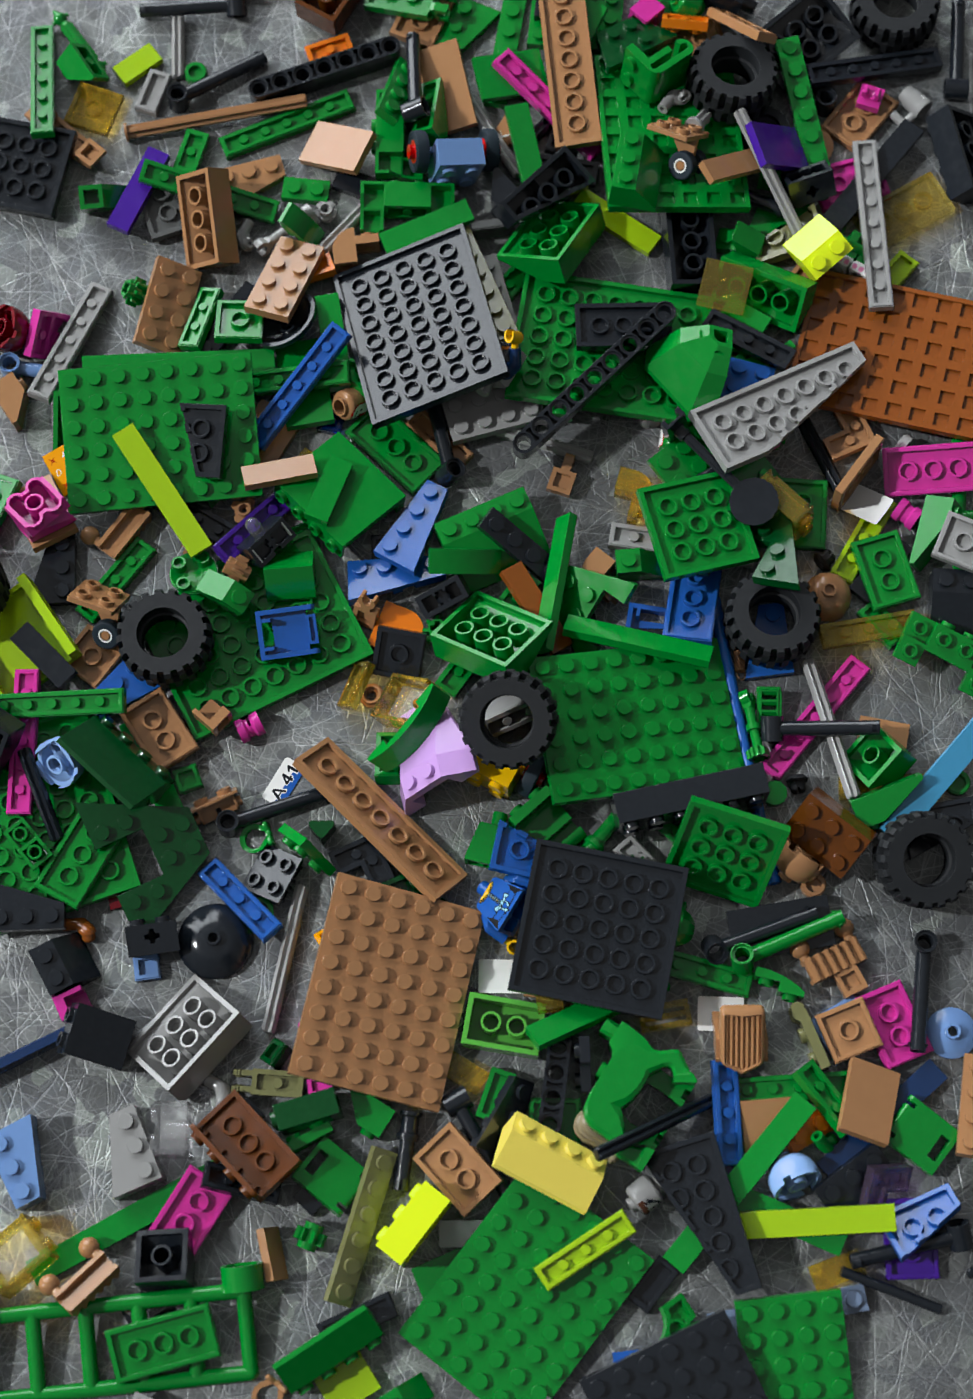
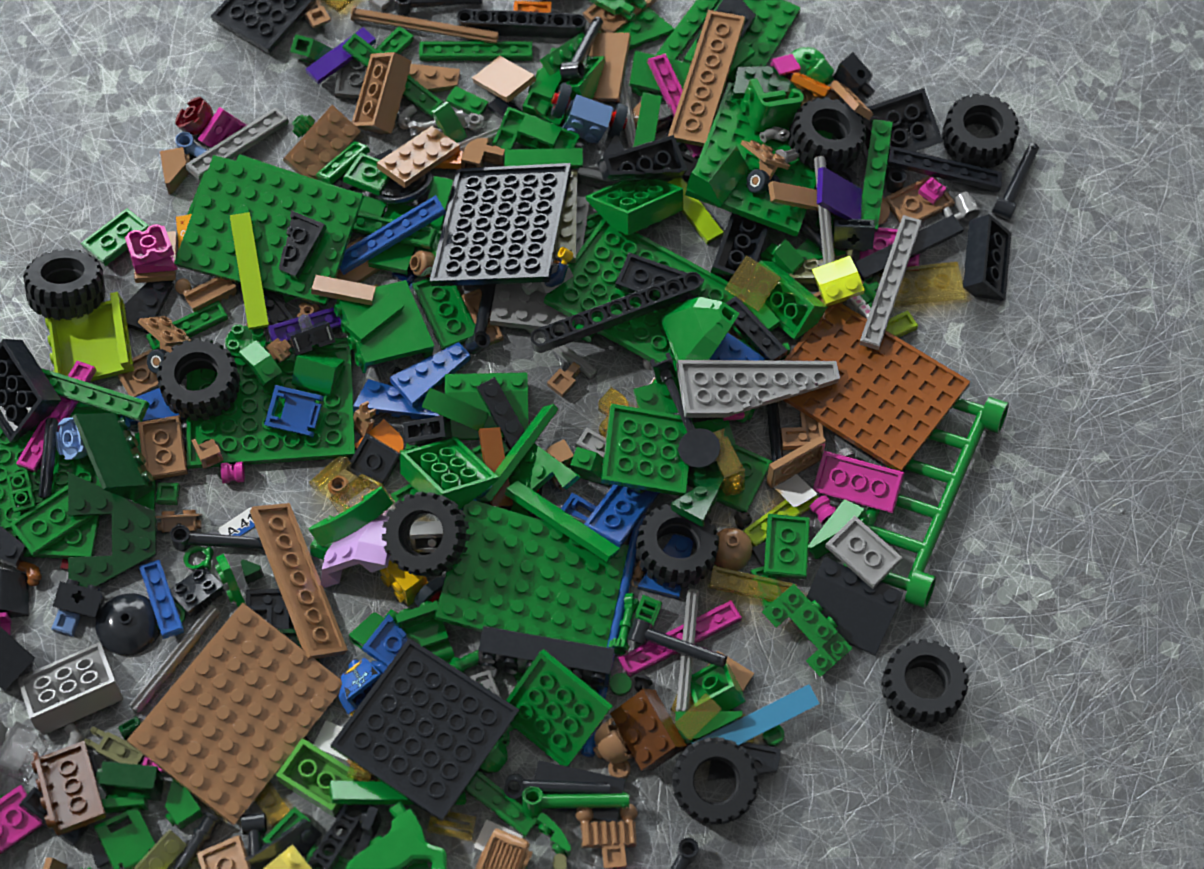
camera: 15 degrees right, 10 degrees down
black tile [10,621,78,690] -> none
none -> clear yellow tile [674,693,722,740]

